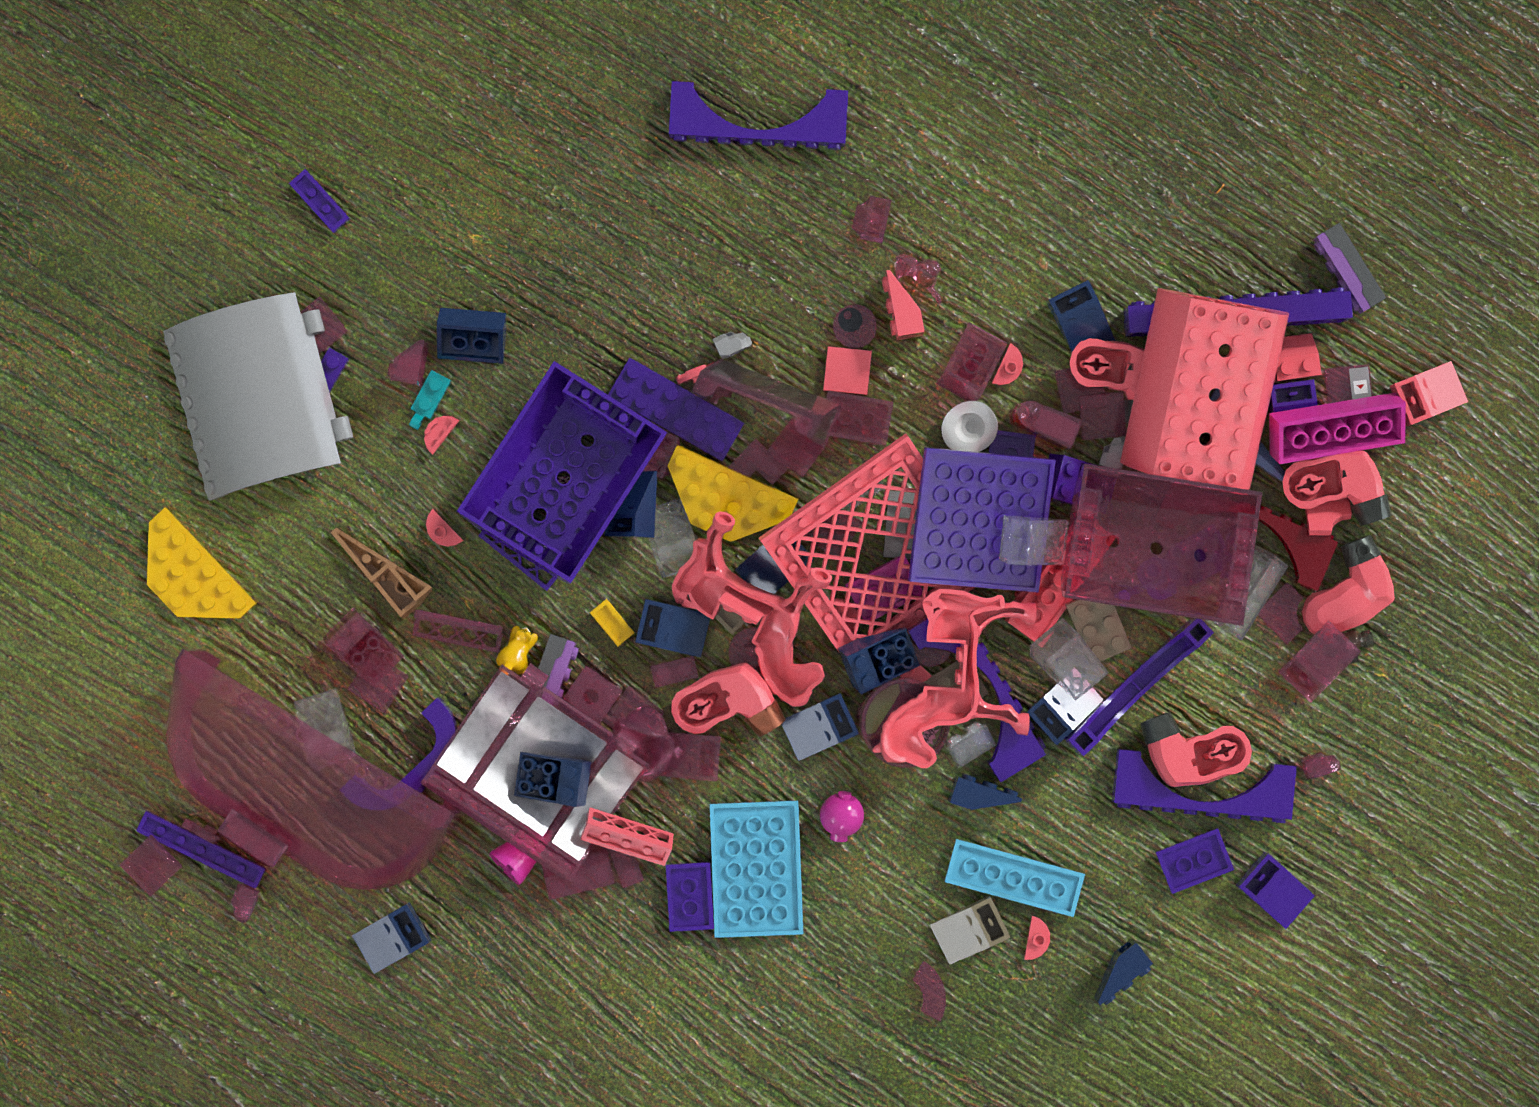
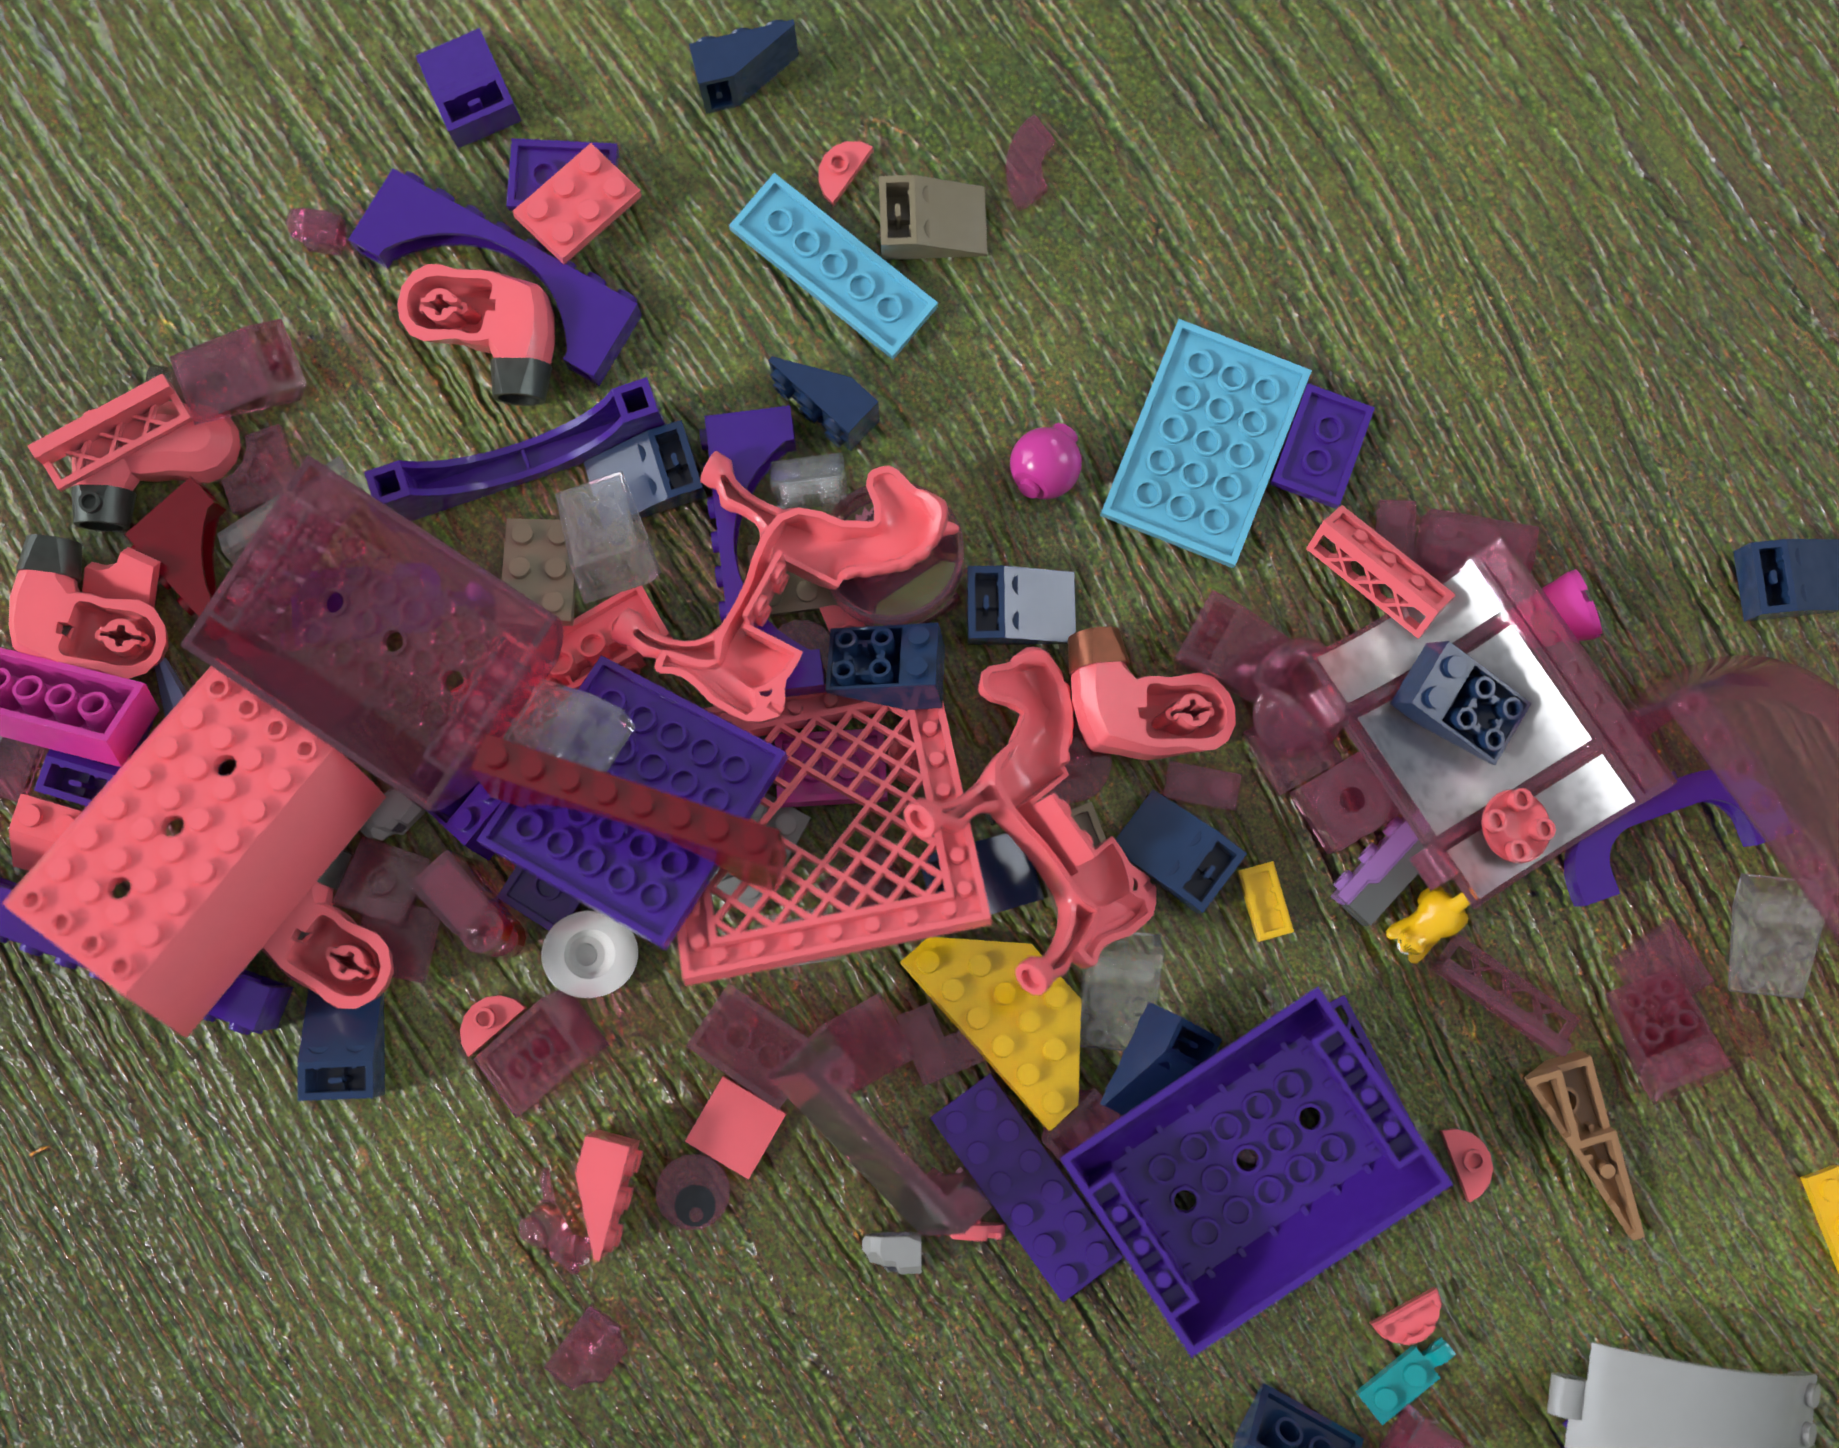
camera: 165 degrees left, 5 degrees down
none -> coral fence [28,374,193,492]
none -> dark red arch [470,734,787,891]
none -> coral plate [513,143,642,265]
none -> coral dish [1482,788,1556,863]

